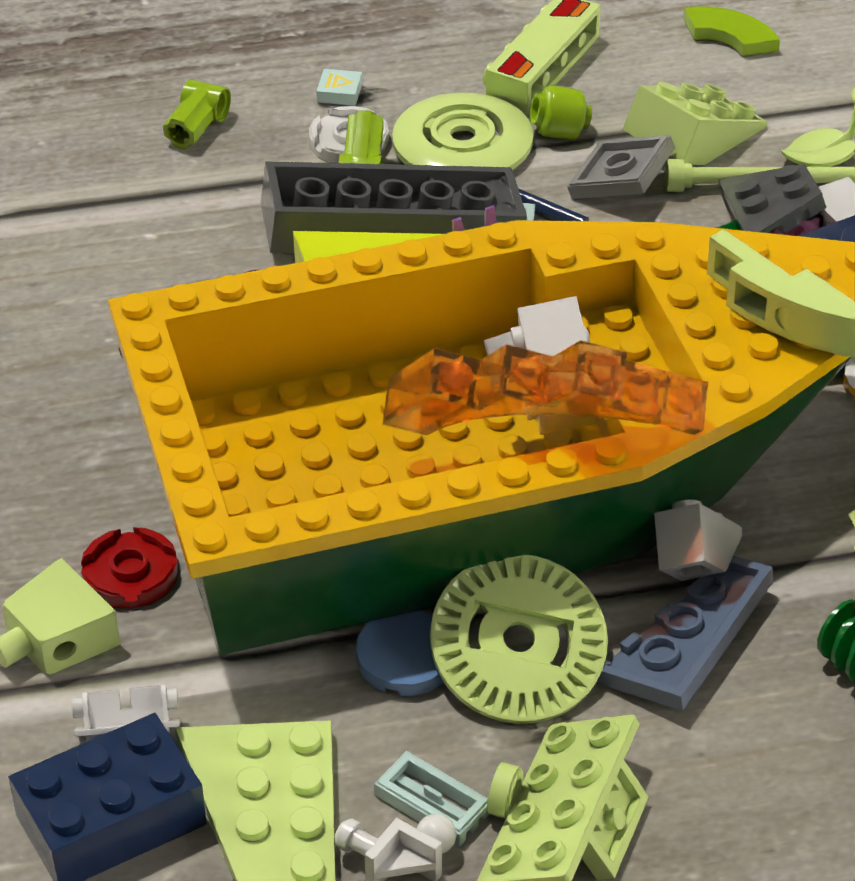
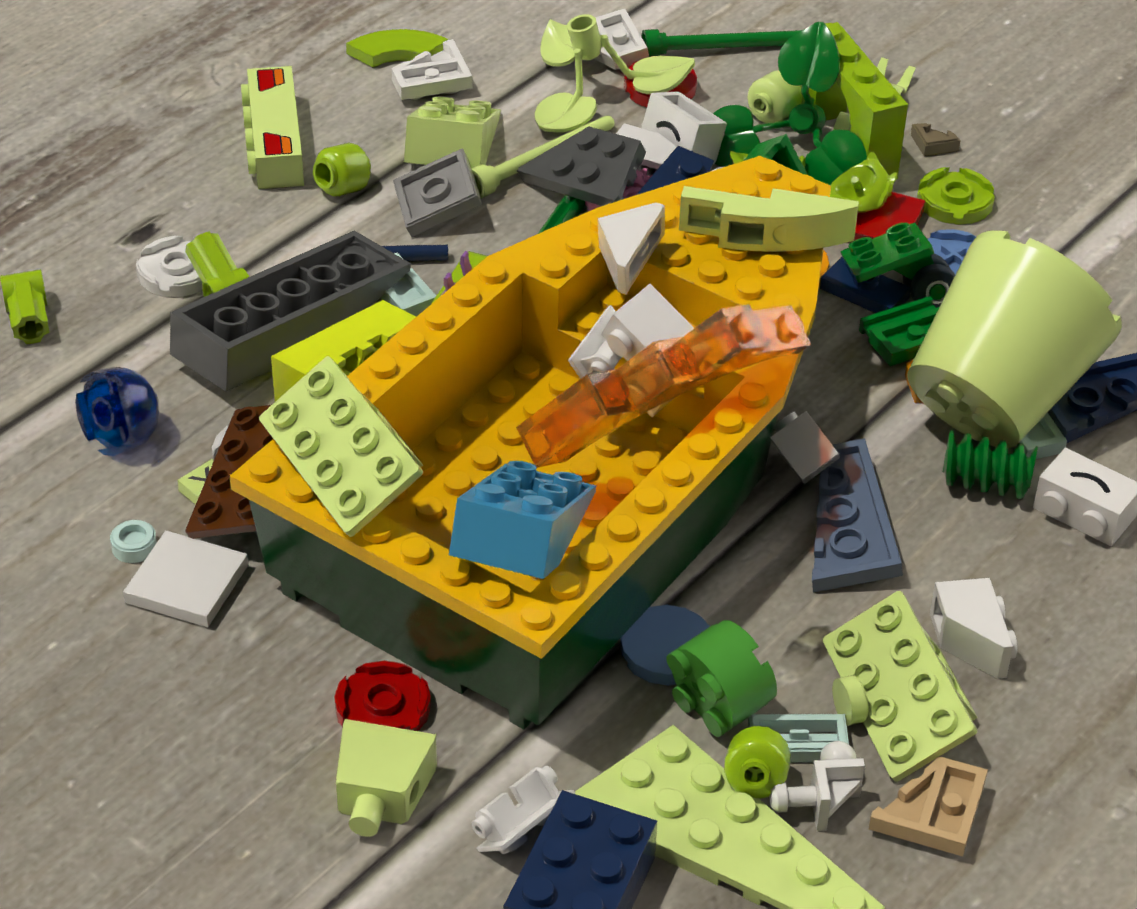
camera: 40 degrees left, 0 degrees up
light aqua tile [316,69,363,106] -> none
yellowish green piece [392,92,533,170] -> none
yellowish green piece [430,555,608,724] -> none
none -> clear blue cylinder [75,367,159,456]
none -> light aqua tile [110,520,157,563]
none -> white tile [123,530,249,628]
none -> yellowish green bracket [259,356,423,537]
none -> white wing [392,39,473,100]
none -> dark azure slope [449,461,597,579]
none -> white slope [598,202,665,295]
none -> bright green brick [666,620,777,737]
none -> lime head [724,726,791,799]
none -> white slope [930,578,1017,679]

